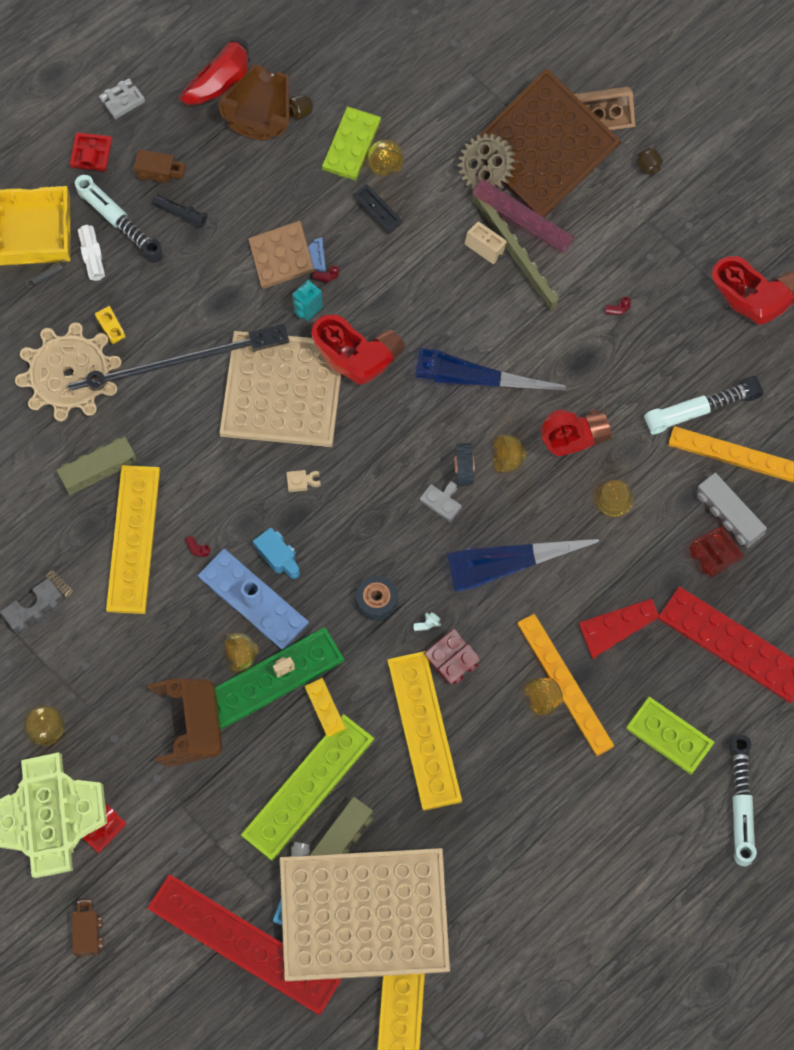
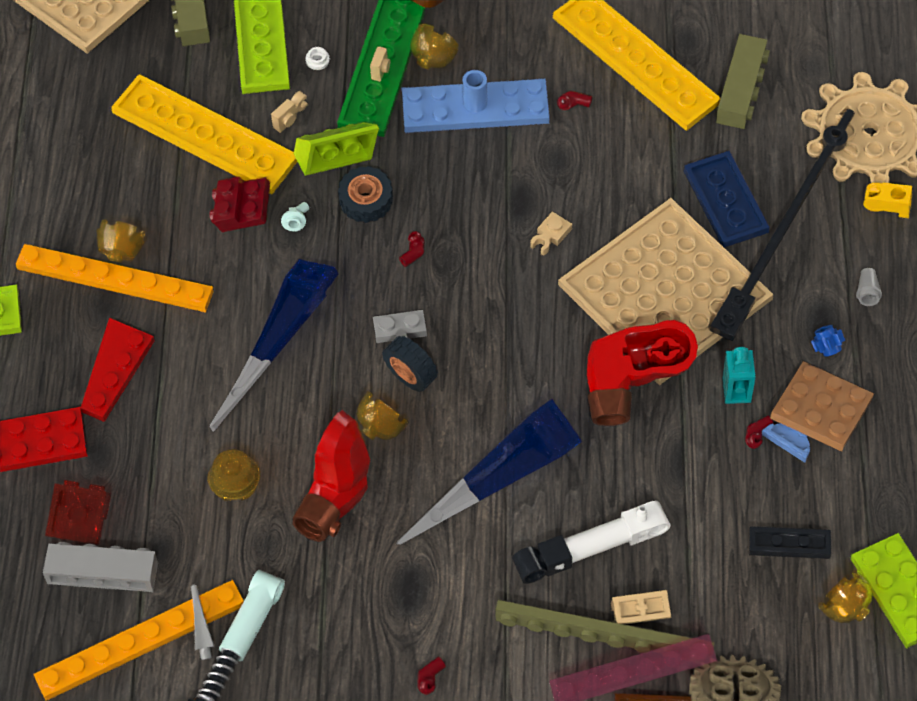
camera: 135 degrees right, 10 degrees down
dark azure hinge [253,528,300,579] -> none
yellow plate [305,678,346,737] -> none
none -> light grey piece [191,584,215,660]
none -> tan plate [271,91,308,133]
none -> lime slope [294,122,379,176]
none -> white plate [306,47,330,70]
none -> dark red arm [399,231,425,267]
none -> white piece [512,501,671,584]
none -> dark blue plate [684,151,770,248]
none -> blue gear [811,325,845,356]
none -> light grey cone [856,268,882,306]

